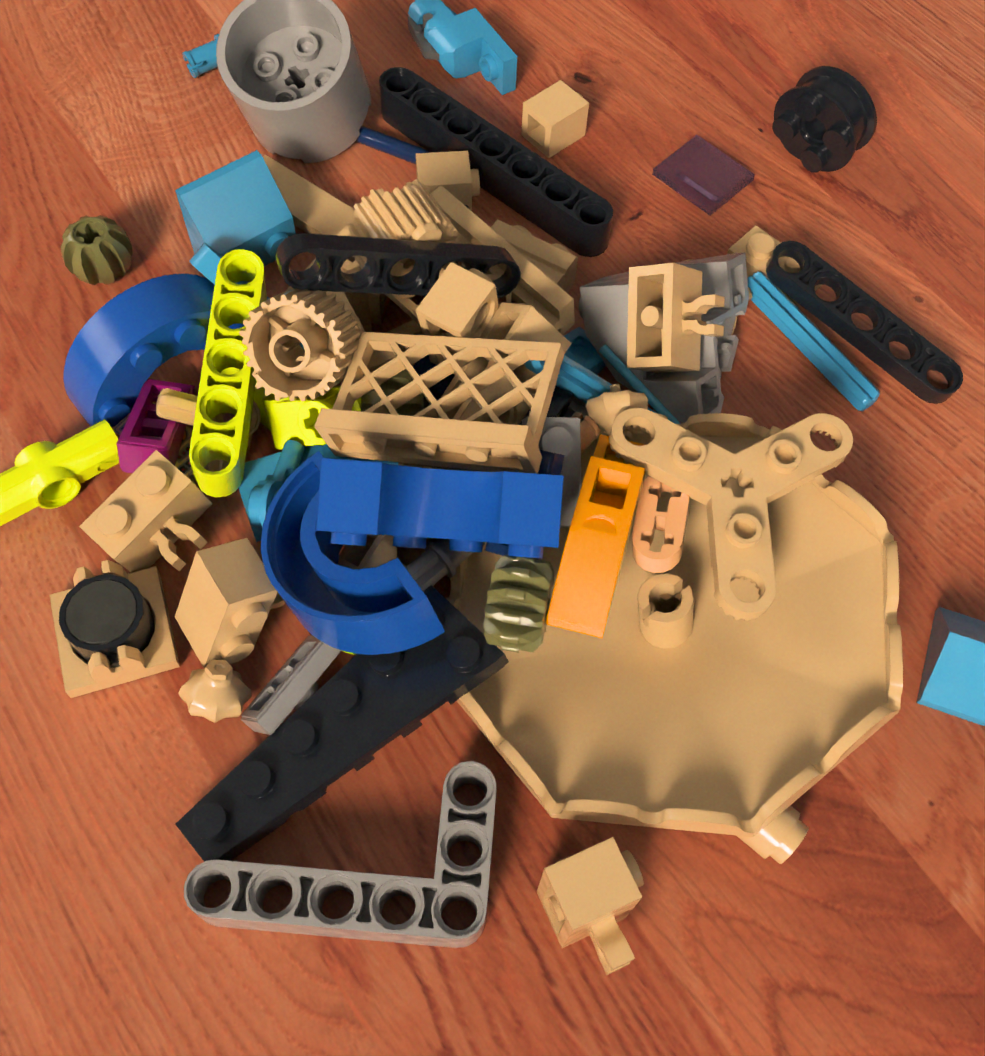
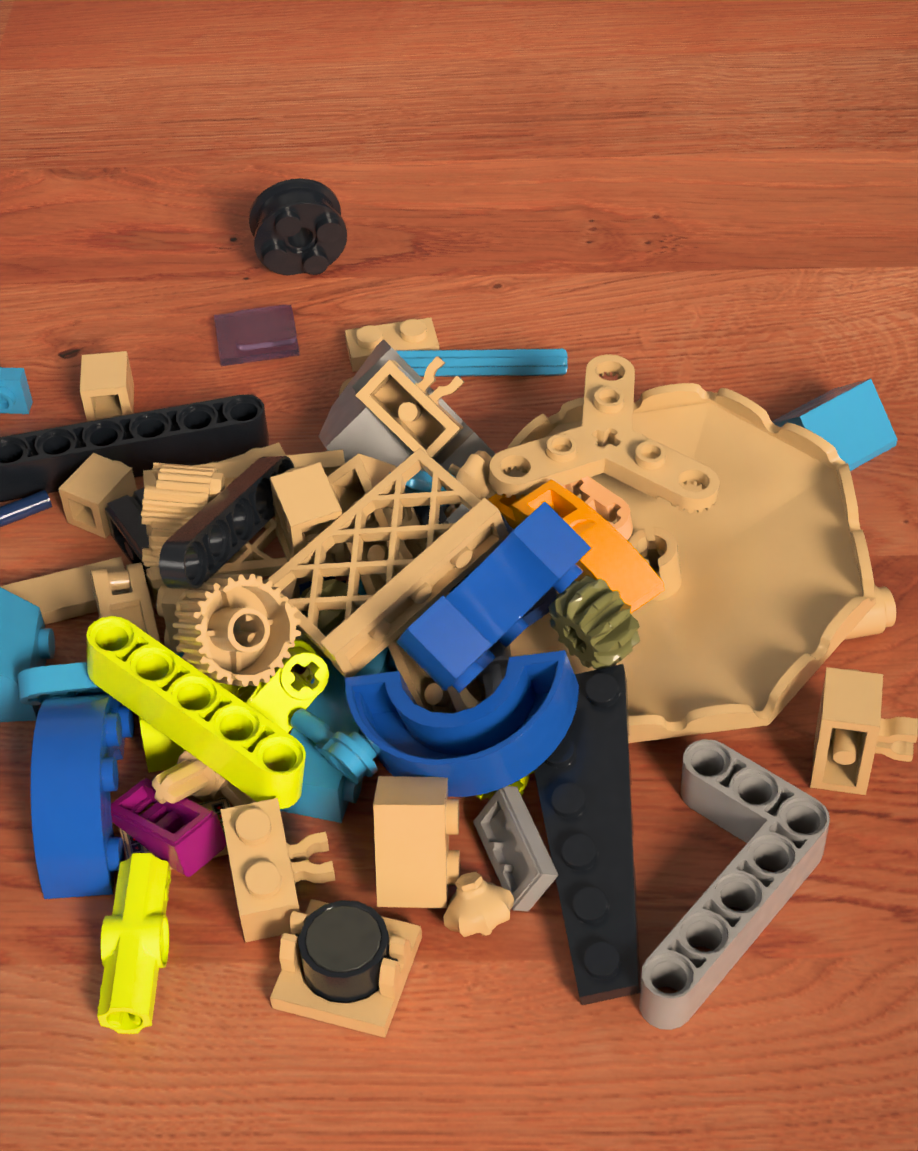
camera: 50 degrees left, 15 degrees down
black beam [766,241,963,404] -> none

